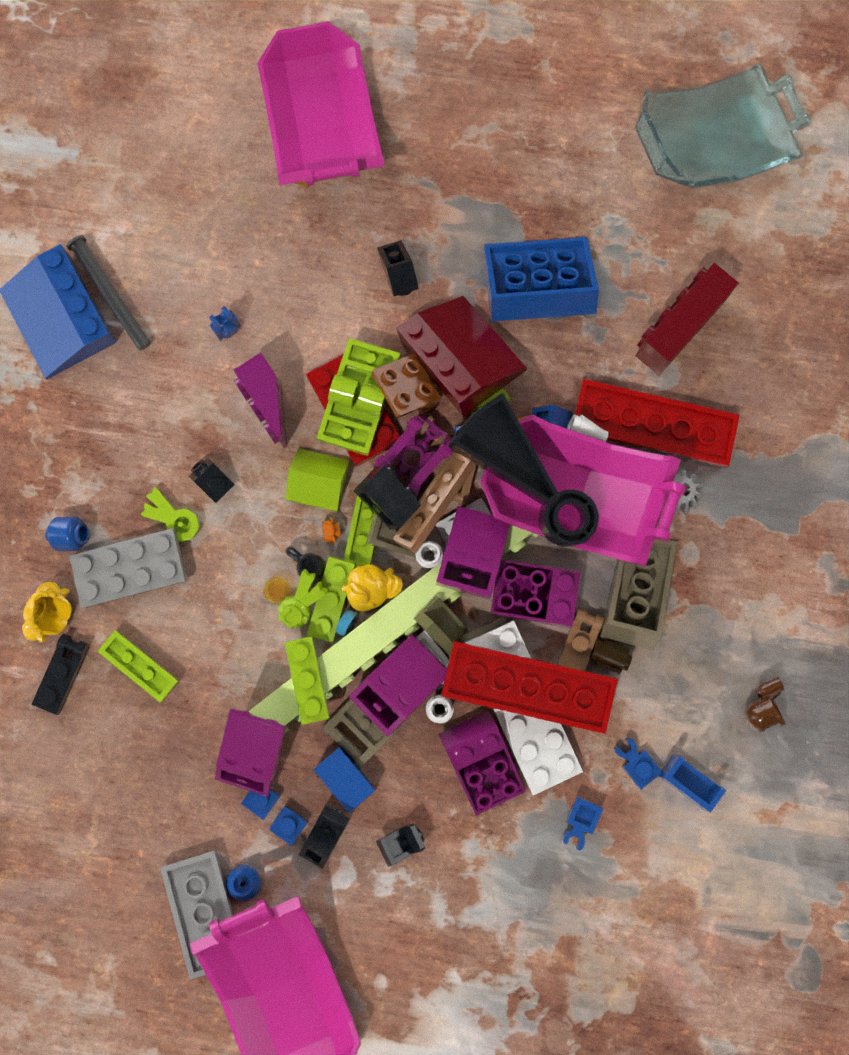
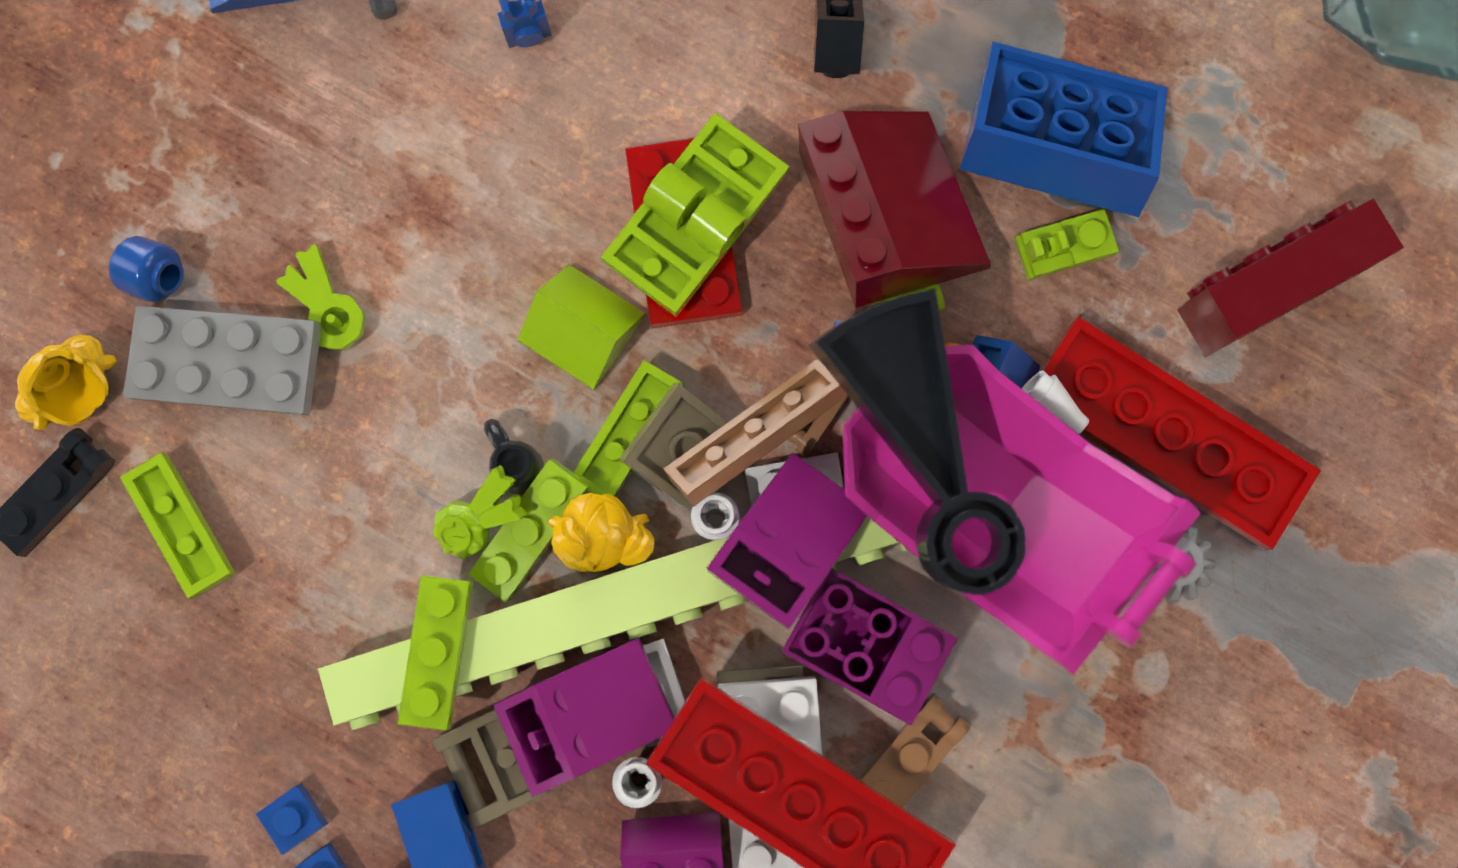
camera: 20 degrees right, 0 degrees up
black bracket [189,458,235,503] -> none
magenta slope [215,708,285,797] -> none
magenta slope [233,352,287,448] -> none
clear yellow plate [263,577,291,604] -> none
orange plate [322,518,341,544] -> none
dark azure tile [336,609,359,637] -> none
black brick [353,465,421,530] -> none
dark orange bracket [371,353,441,418] -> none
magenta piece [374,414,453,495] -> none
olive panel [413,596,468,656] -> none
dark brown brick [589,639,632,674] -> none
dark tan slope [600,539,677,650] -> none
none -> lime plate [1014,209,1119,281]

